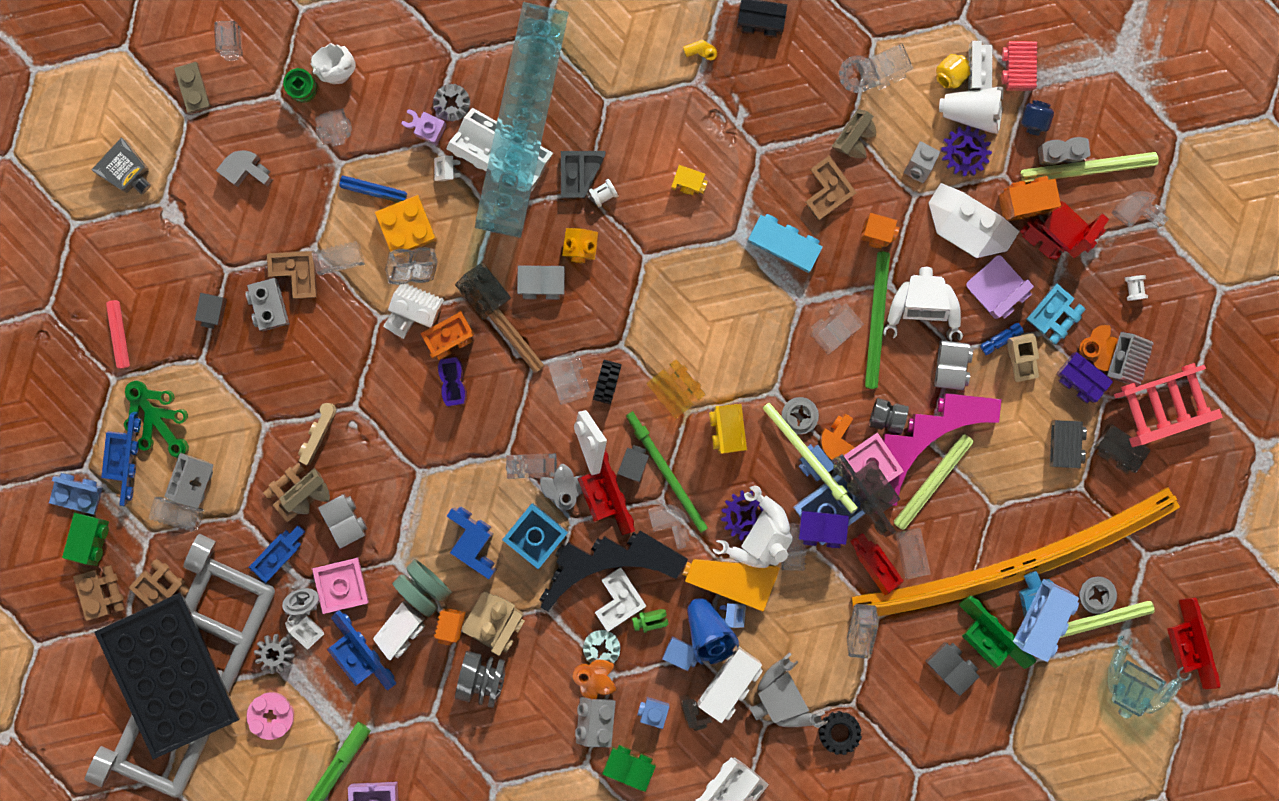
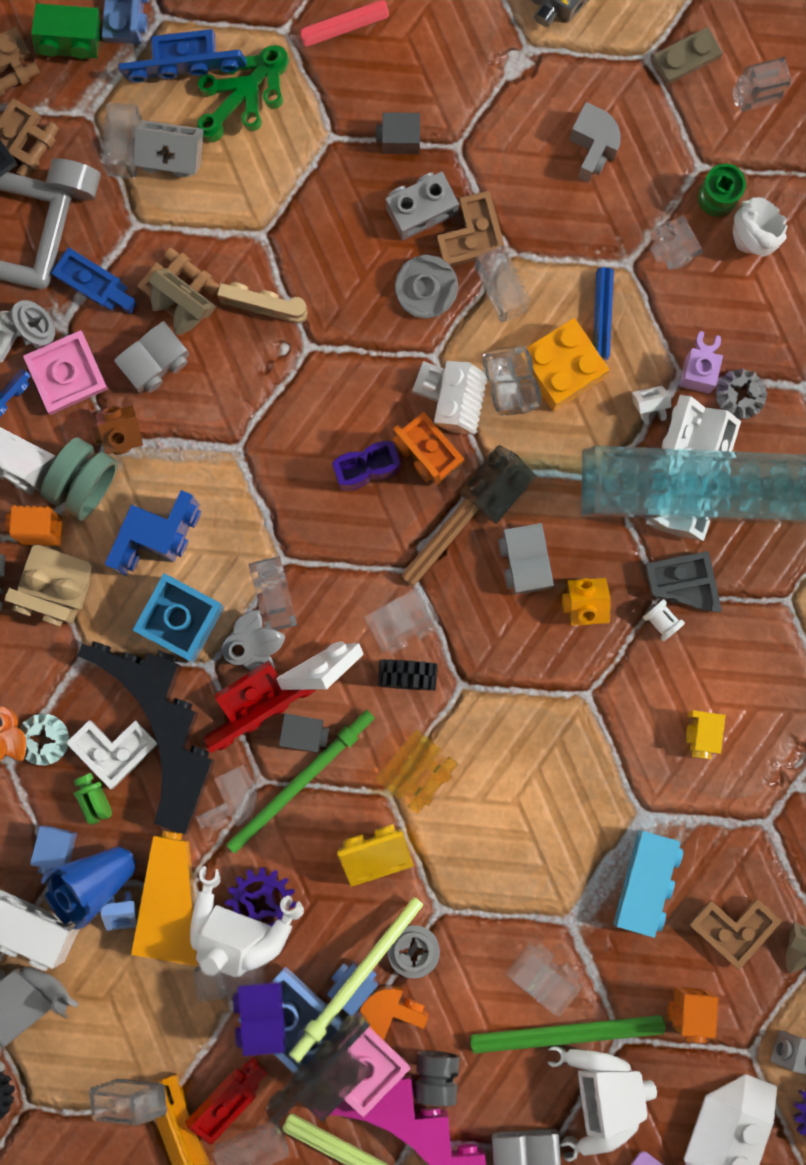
camera: 80 degrees right, 5 degrees down
none -> dark orange brick [92,405,143,455]
none -> light grey tile [395,255,459,319]

